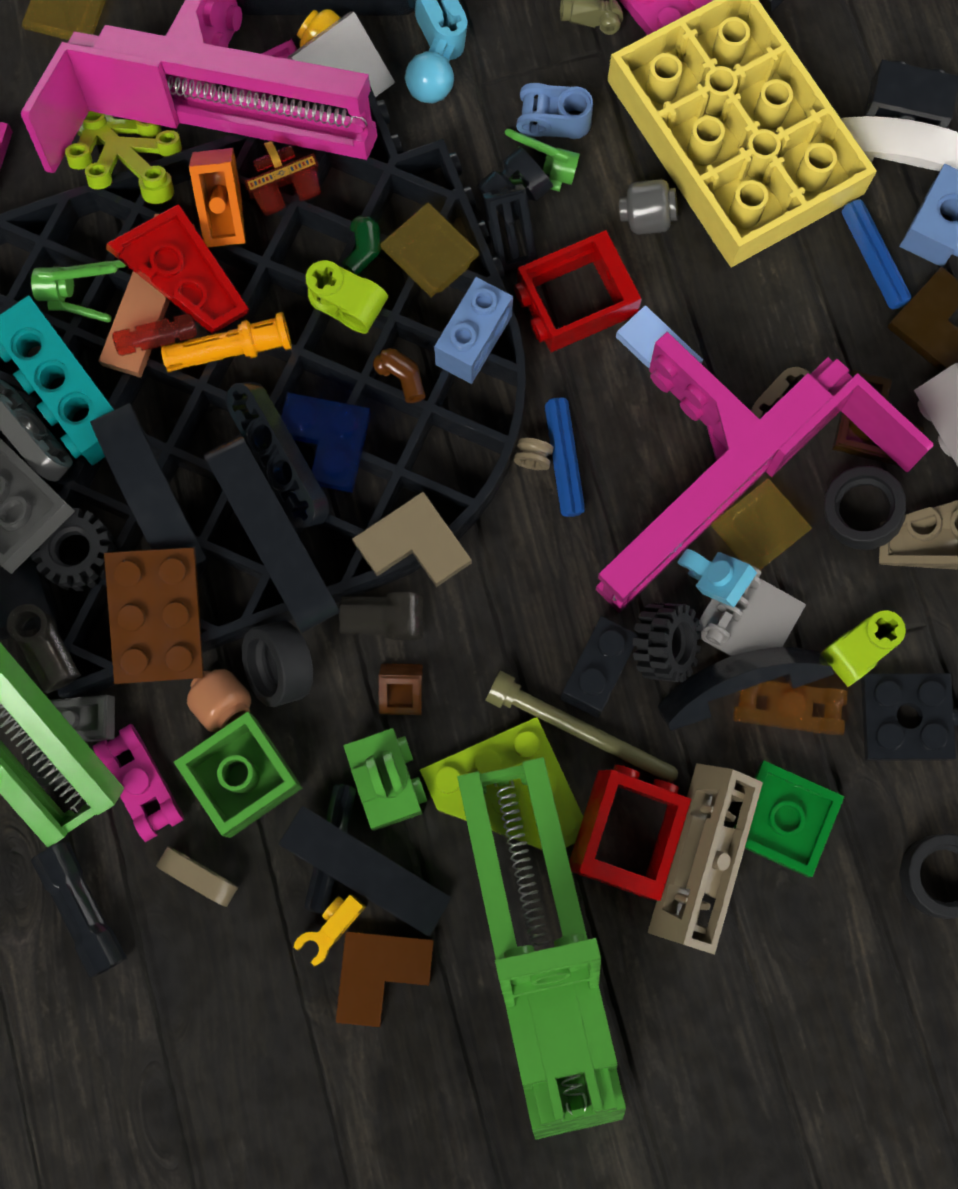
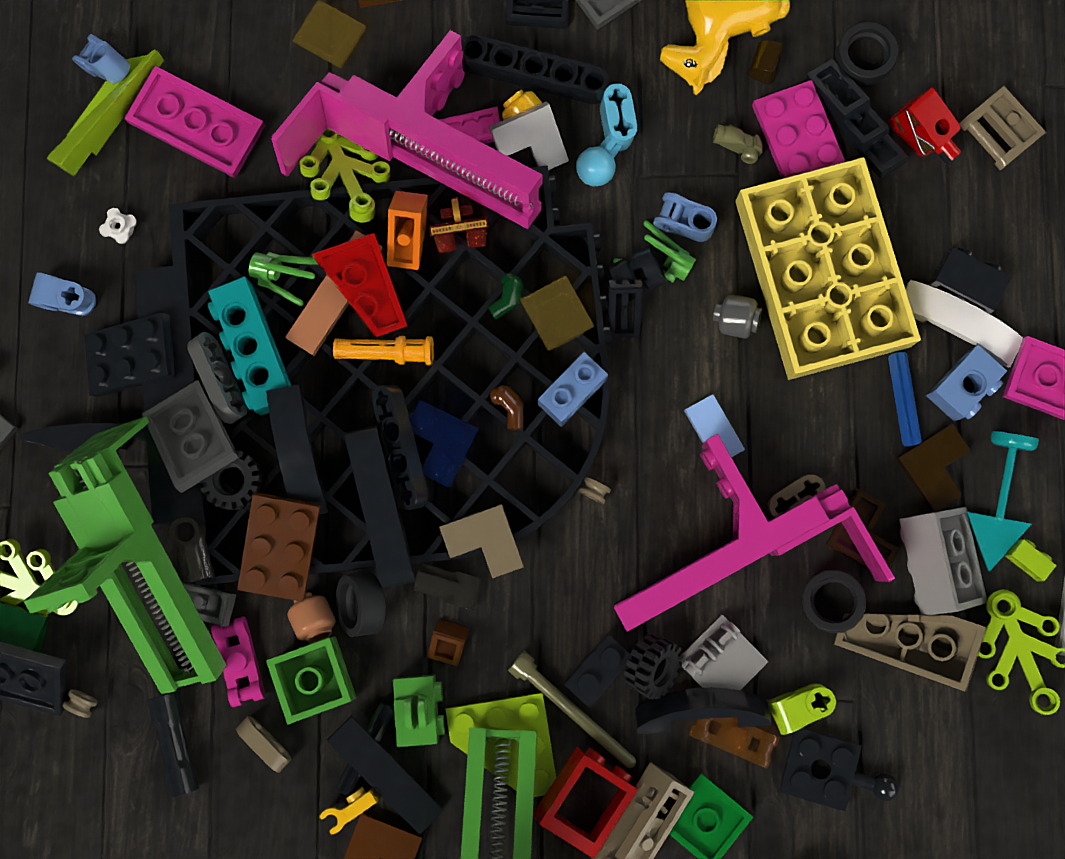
camera: 20 degrees right, 5 degrees up
clear red axle [112,313,197,356] -> none
lime piece [306,260,388,334] -> none
red window [513,230,642,352] -> none
blue axle [545,398,585,517] -> none
medium azure plate [677,549,757,608] -> none
clear yellow piece [711,478,812,571] -> none

